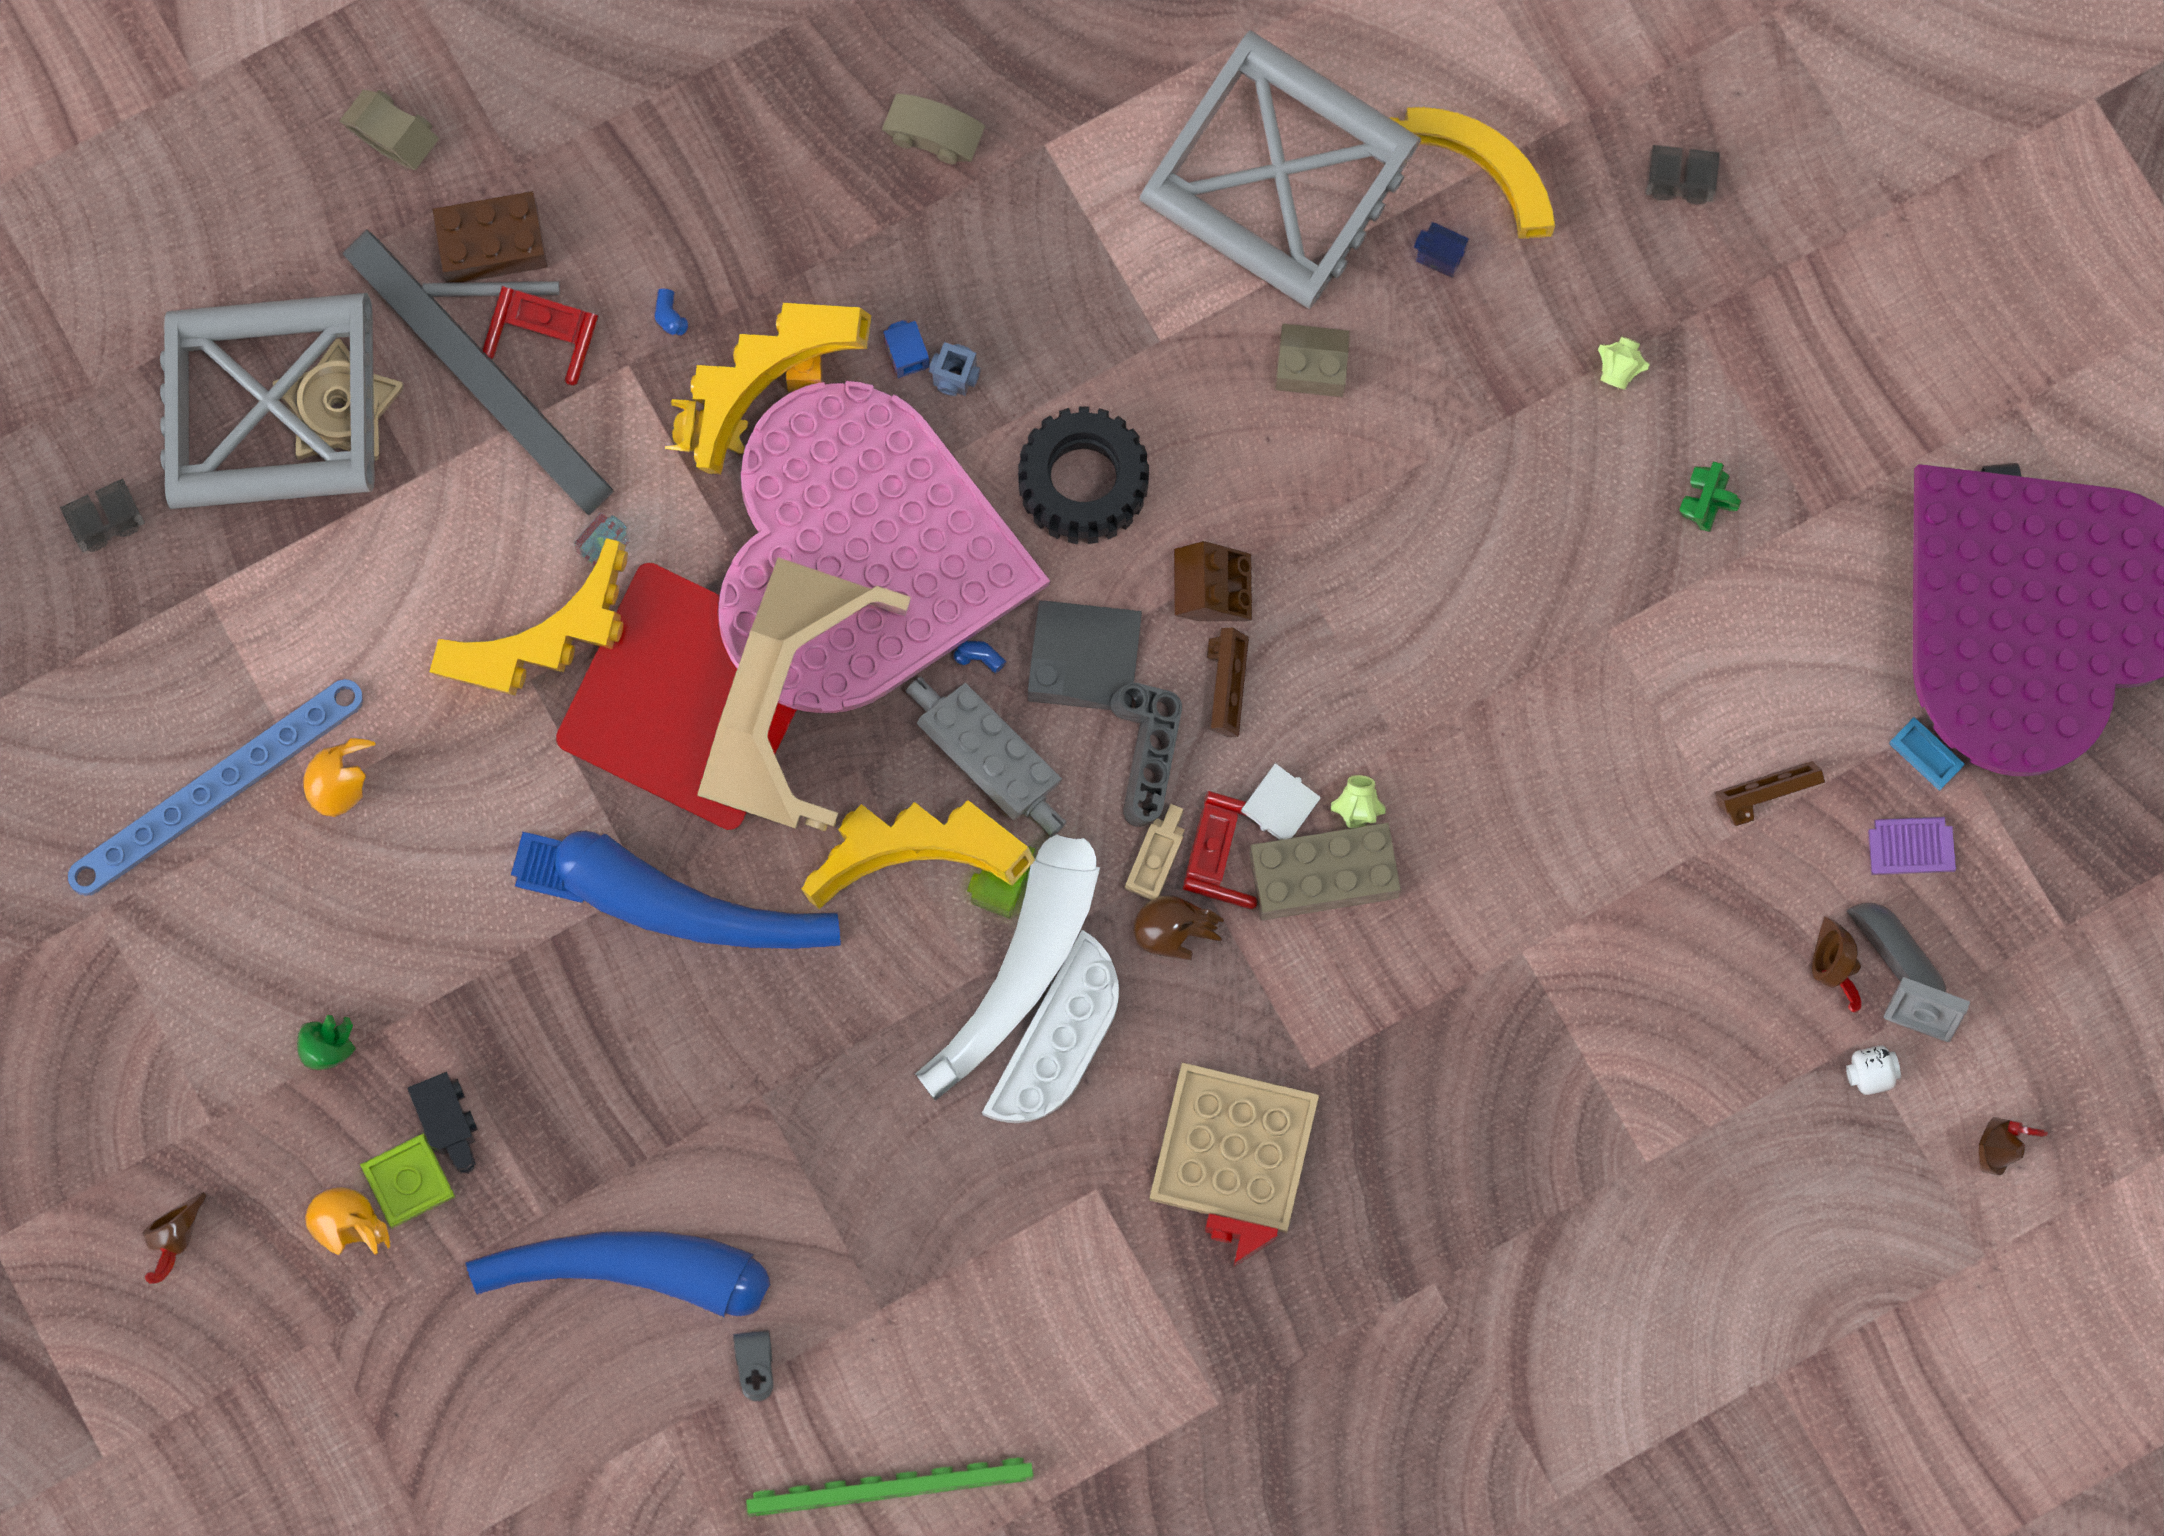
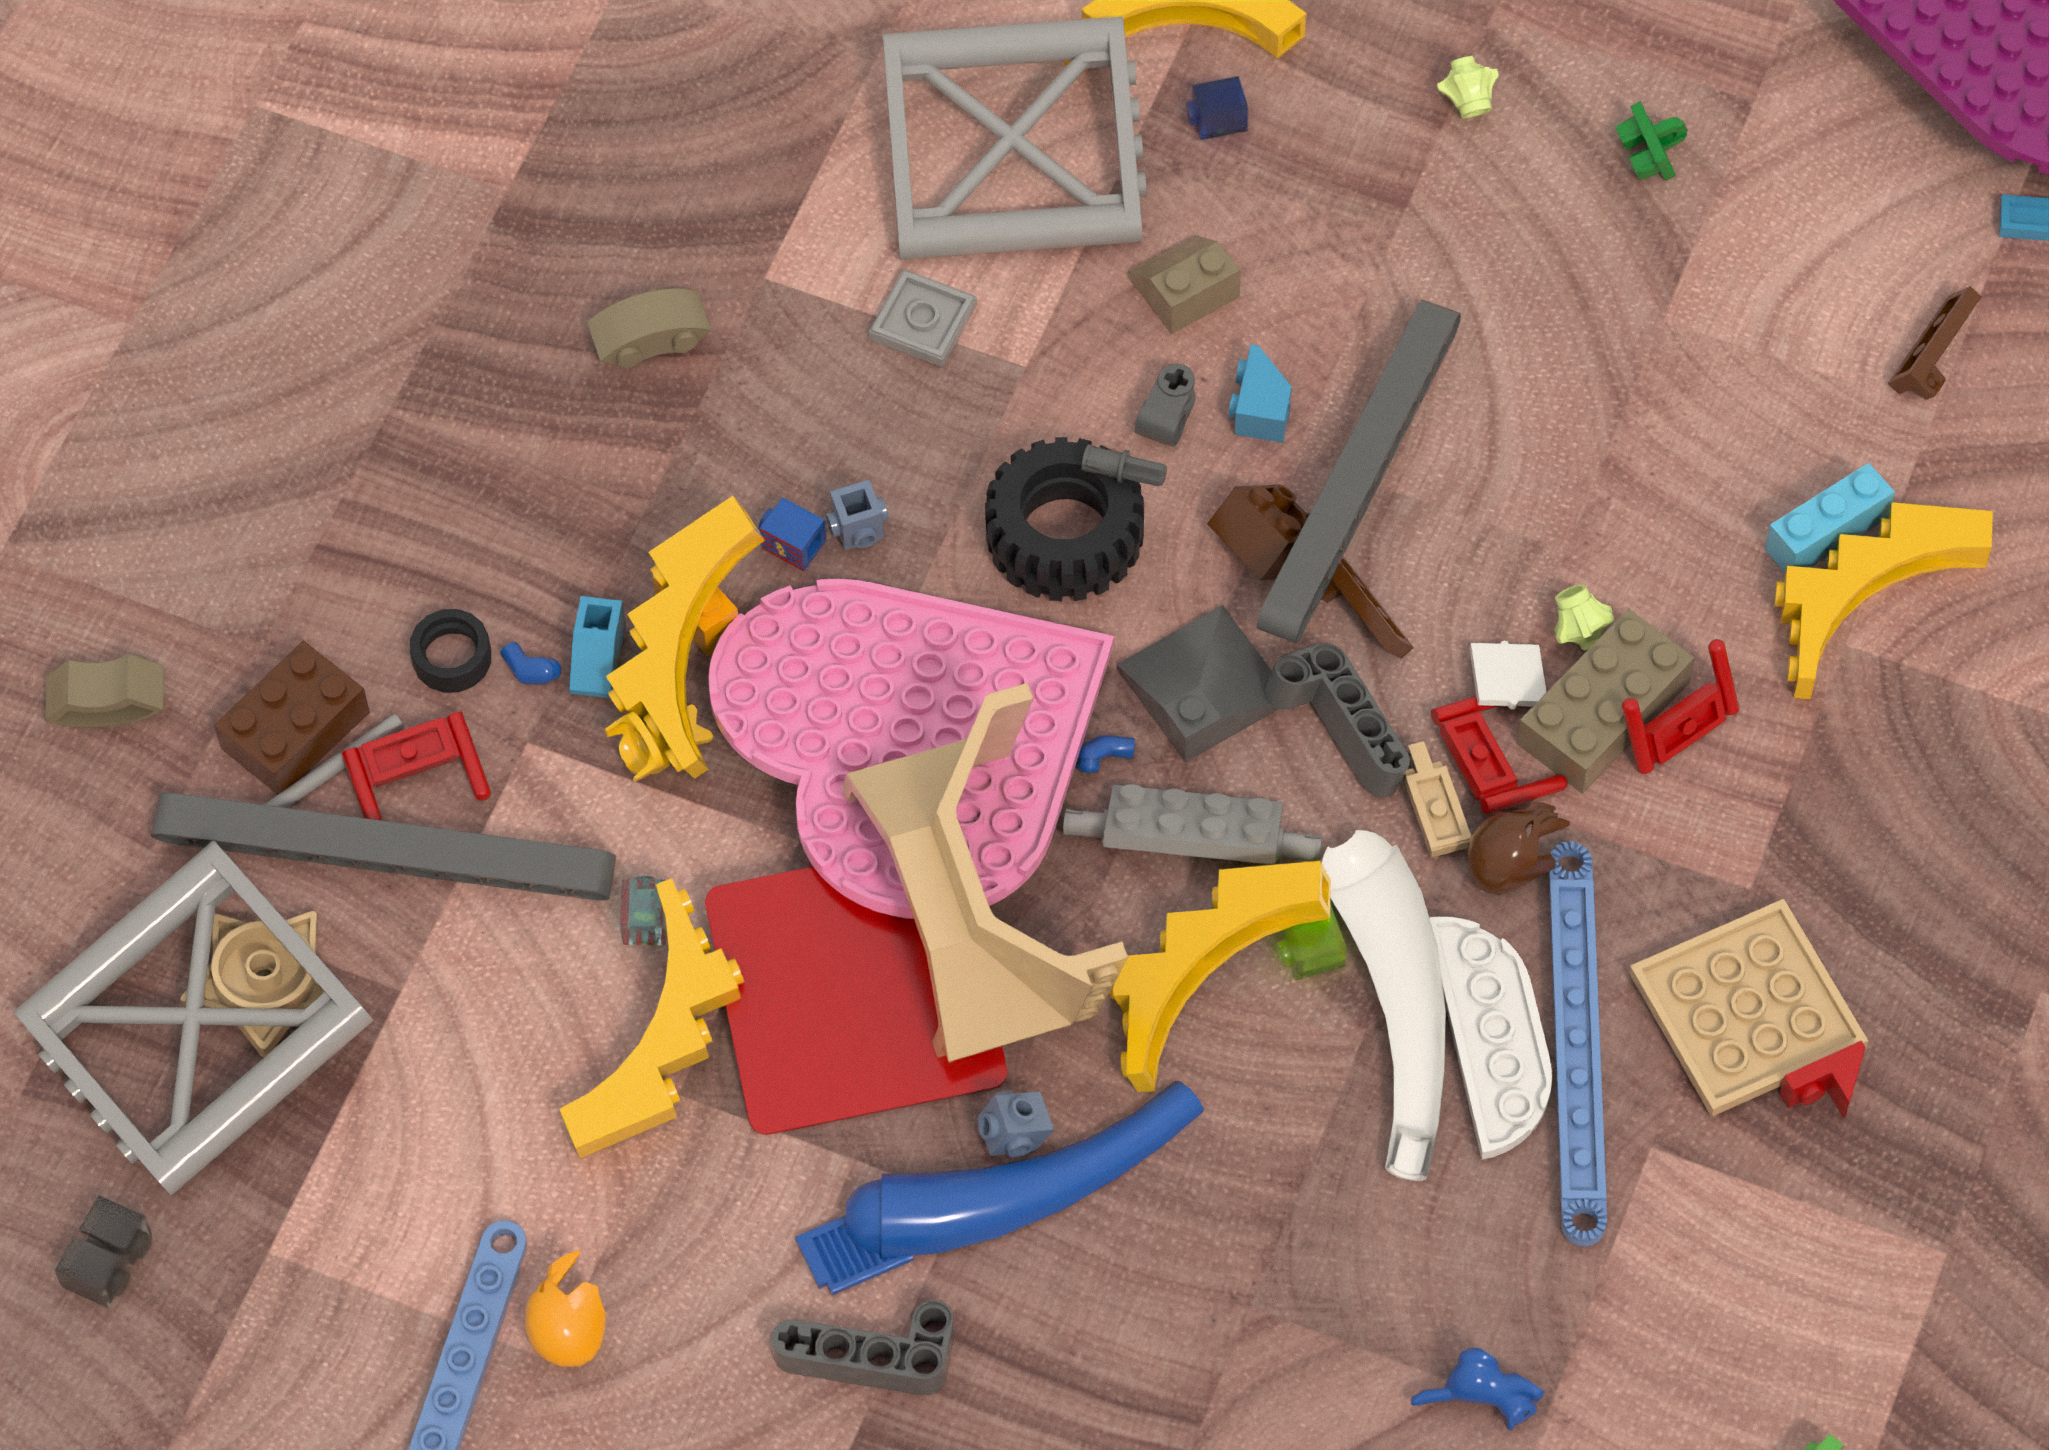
camera: 35 degrees left, 15 degrees down
none -> black tyre [410,609,491,693]
none -> dark azure slope [569,596,626,698]
none -> dark grey beam [771,1300,954,1395]
none -> light grey tile [869,269,977,367]
none -> sand blue brick [977,1090,1054,1157]
none -> dark grey axle [1082,444,1167,487]
none -> dark grey piece [1134,363,1196,447]
none -> dark azure slope [1228,344,1292,443]
none -> dark grey beam [1257,299,1461,643]
none -> blue animal [1410,1348,1544,1431]
none -> medium blue plate [1548,841,1607,1246]
none -> red plate [1622,639,1740,774]
none -> medium azure brick [1765,463,1895,573]
none -> yellow arch [1774,502,1993,699]

